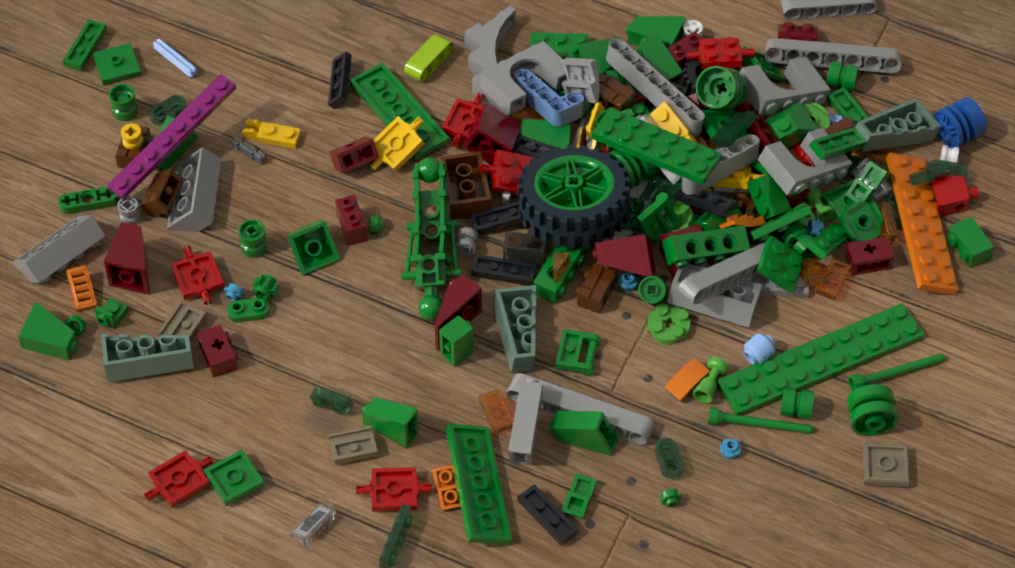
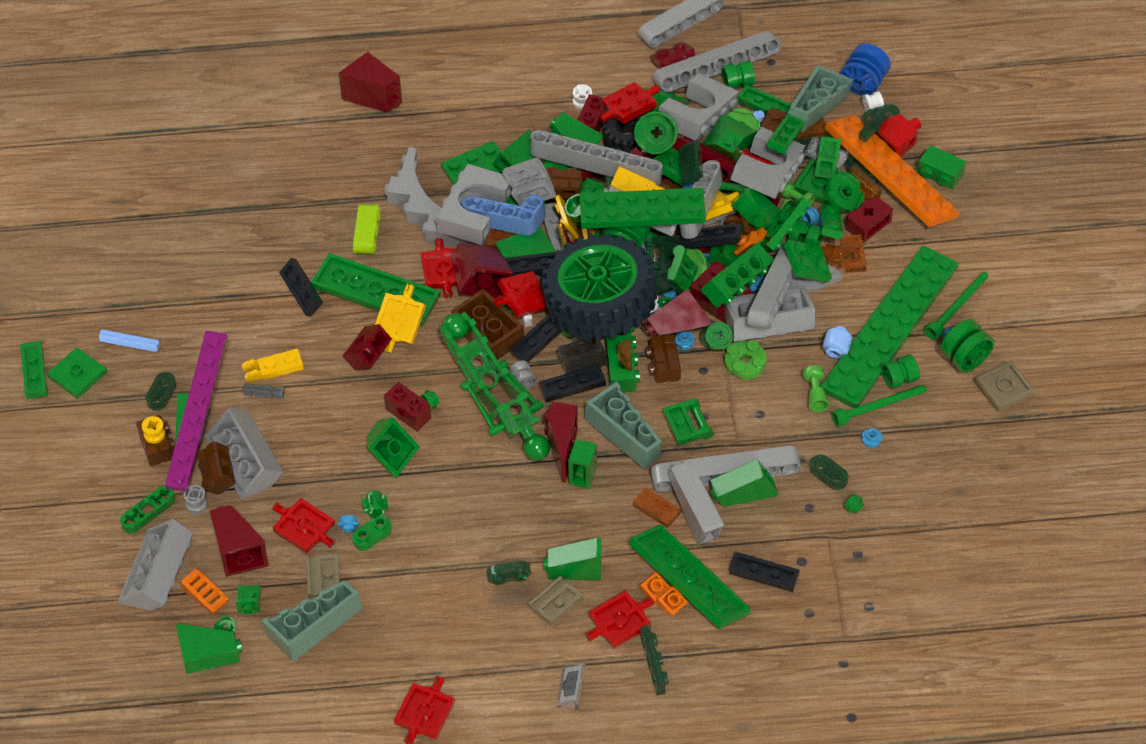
camera: 30 degrees left, 0 degrees up
green wheel [109,84,138,122] -> none
dark red brick [197,325,239,378] -> none
green plate [203,449,265,506] -> none
green wheel [238,219,268,258] -> none
green slope [561,473,597,519] -> none
green slope [626,16,686,48] -> none
orange slope [664,358,710,402] -> none

